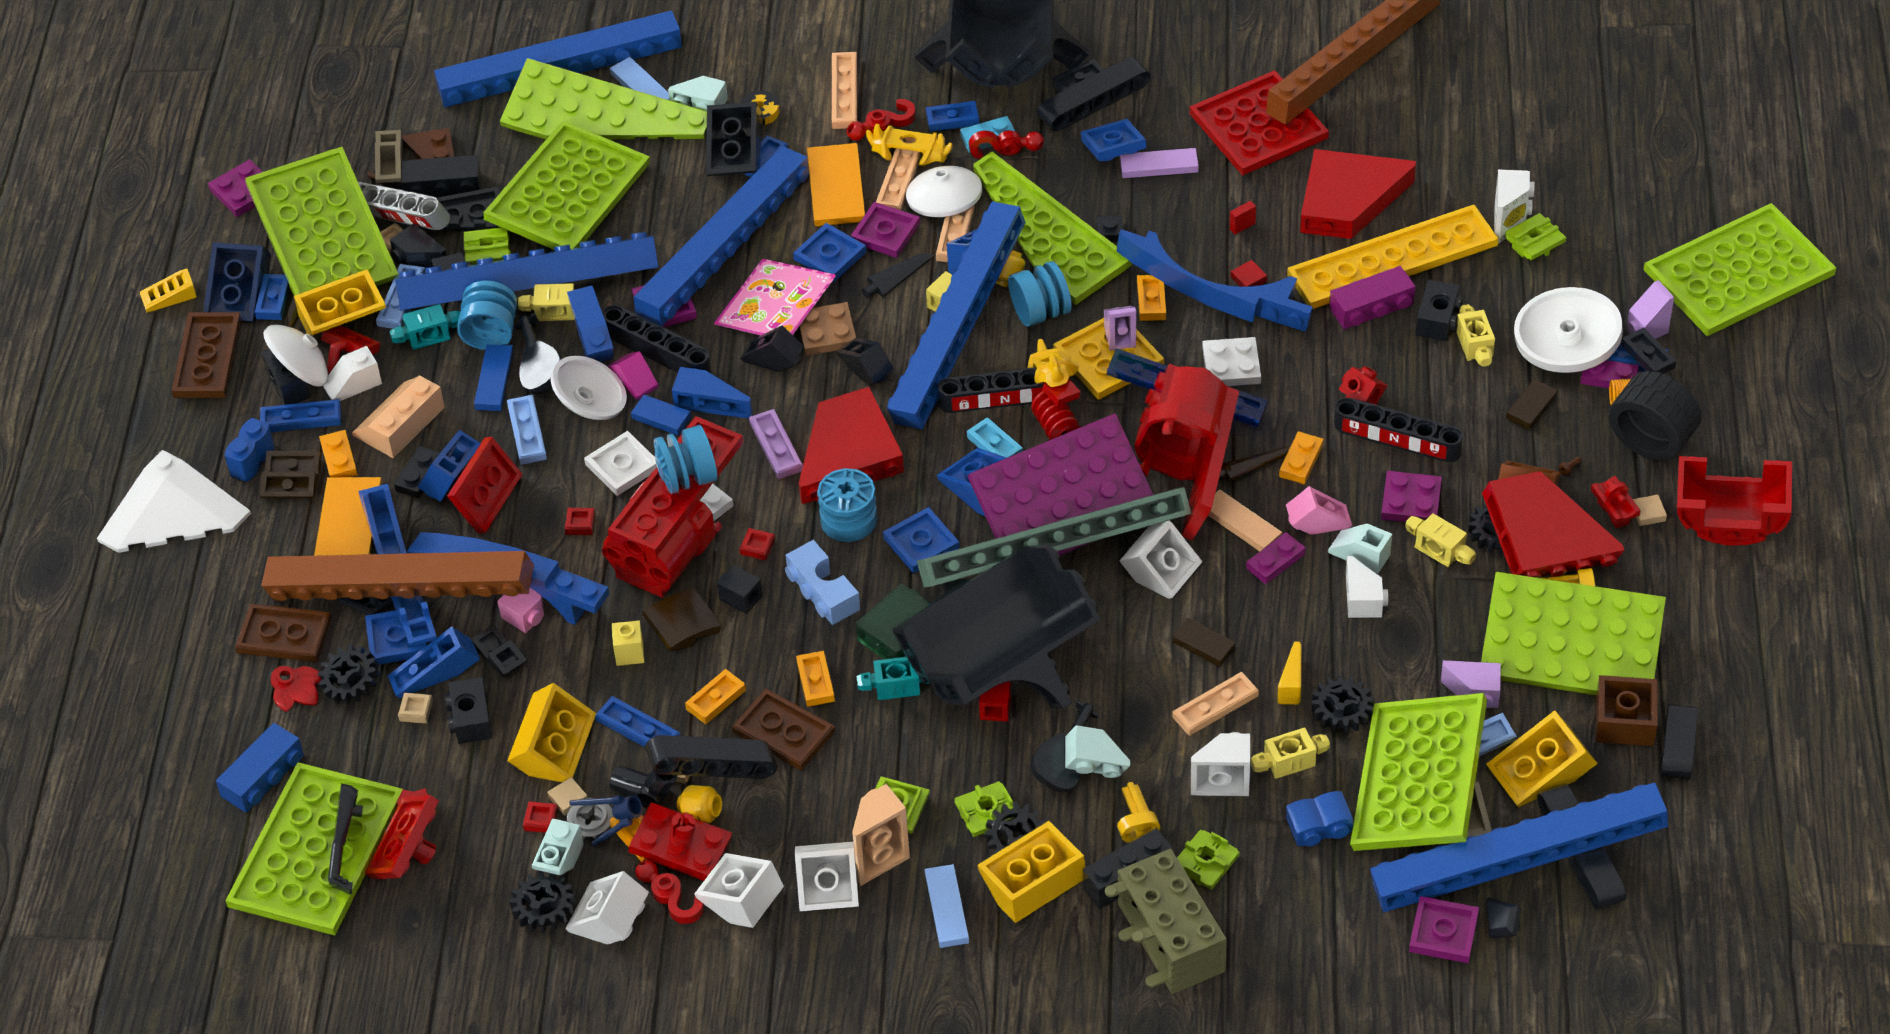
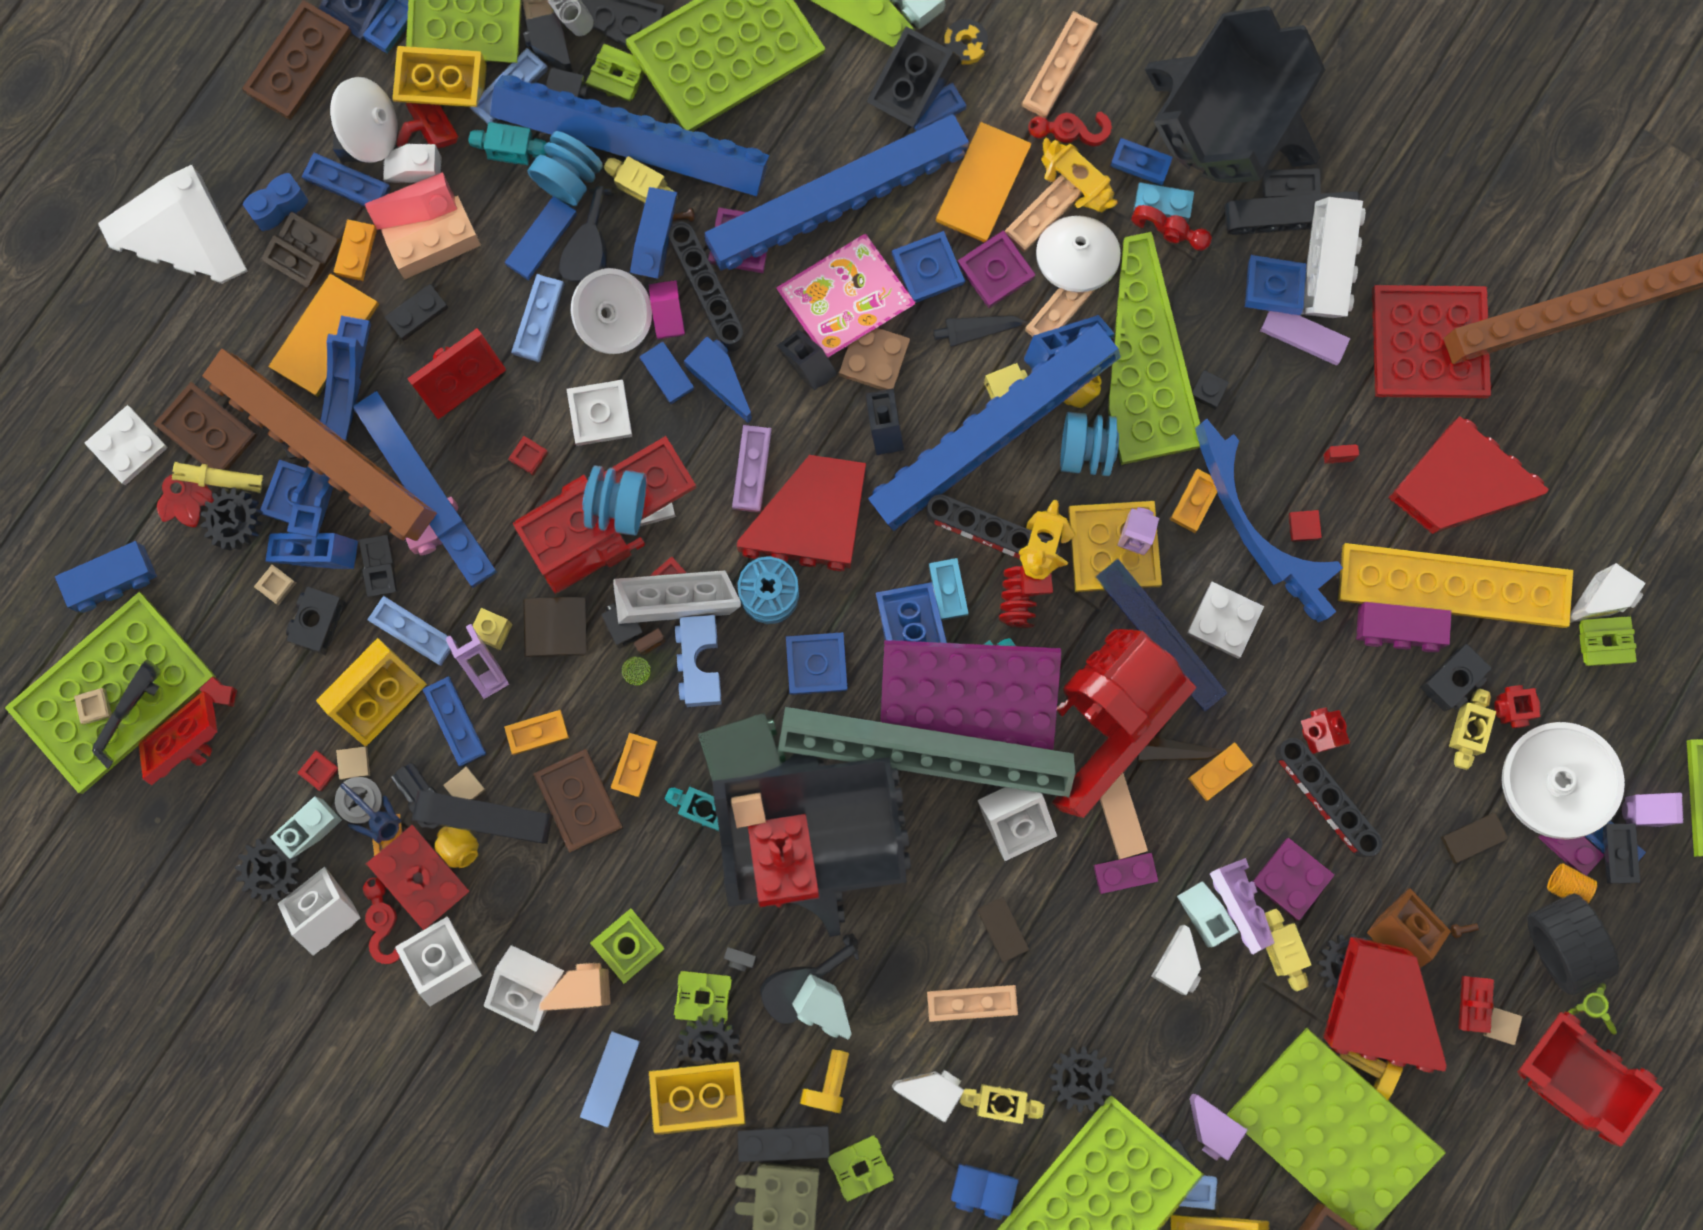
camera: 25 degrees right, 30 degrees up
blue slope [418,430,481,502] -> none
yellow slope [1277,642,1301,705] -> none
bright pink slope [1286,486,1352,535] -> none
none -> tan tile [74,688,112,725]
none -> white plate [85,405,168,485]
none -> light yellow pin [172,462,263,493]
none -> coral slope [365,172,457,230]
none -> light blue tile [367,596,457,666]
none -> lavender window [445,624,509,699]
none -> white slope [613,571,741,624]
none -> clear neon green plate [622,657,651,686]
none -> reddish brown tile [634,628,666,656]
none -> dark grey plate [724,947,757,971]
none -> light nougat tile [731,793,766,828]
none -> red plate [748,814,819,907]
none -> lavender wing [1210,858,1274,954]
none -> white brick [1302,197,1365,318]
none -> red brick [1494,685,1540,728]
none -> lime plant [1568,983,1617,1035]

